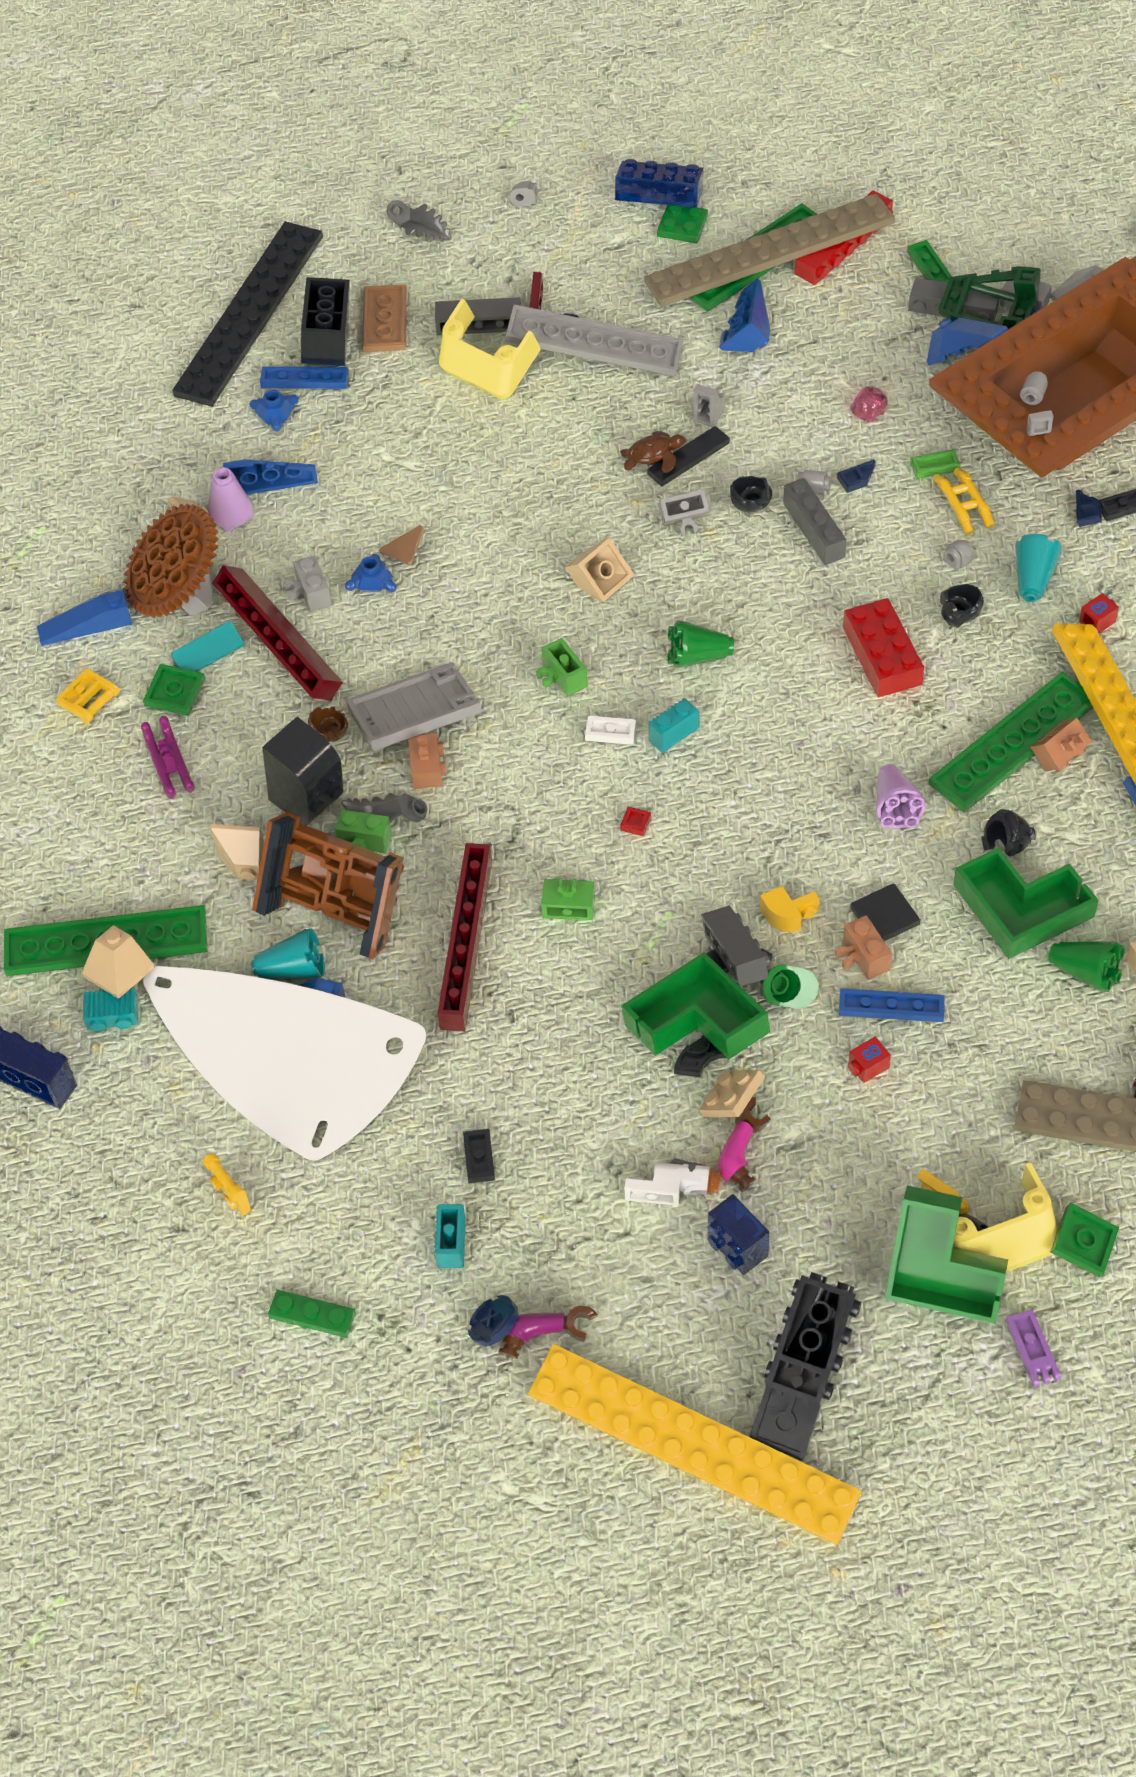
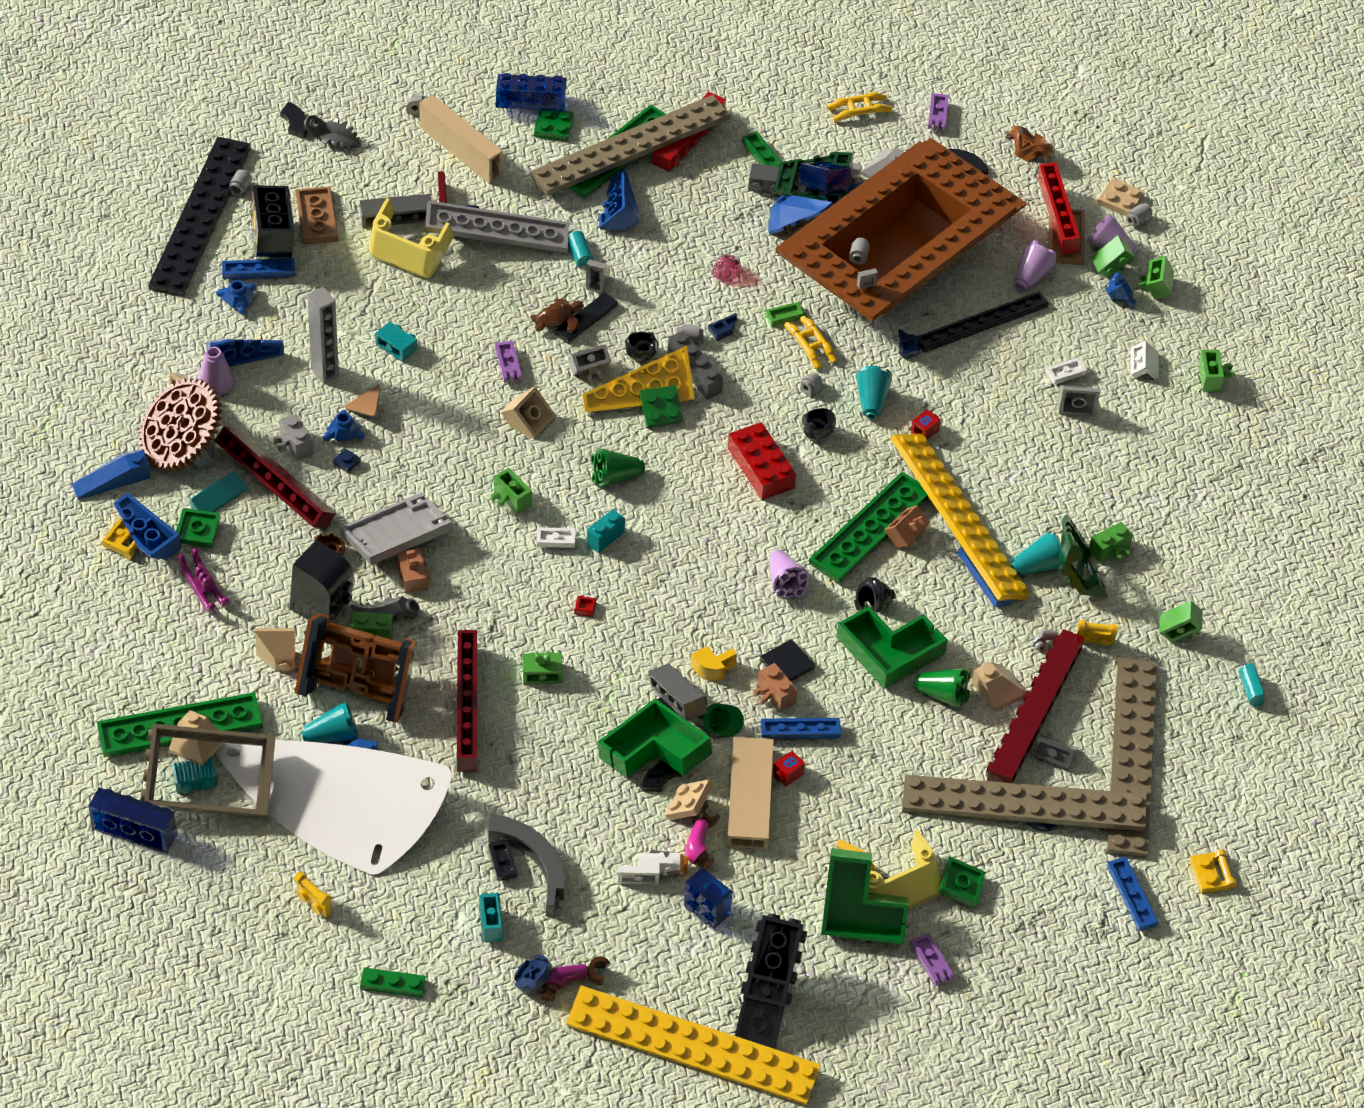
camera: 15 degrees left, 5 degrees down
none -> blue wedge [113,493,181,560]
none -> dark tan window [141,724,276,819]
none -> light grey brick [229,170,252,196]
none -> black tile [280,102,307,138]
none -> light grey brick [307,287,339,384]
none -> dark blue plate [333,448,360,473]
none -> teal brick [375,321,417,362]
none -> tan brick [419,95,503,184]
none -> dark grey arch [488,814,565,917]
none -> medium lavender hinge [495,341,522,383]
none -> teal brick [568,231,594,267]
none -> yellow wing [582,345,695,413]
none -> green plate [639,385,683,428]
none -> tan brick [727,737,773,850]
none -> clear blue brick [799,162,851,194]
none -> yellow piece [827,92,892,123]

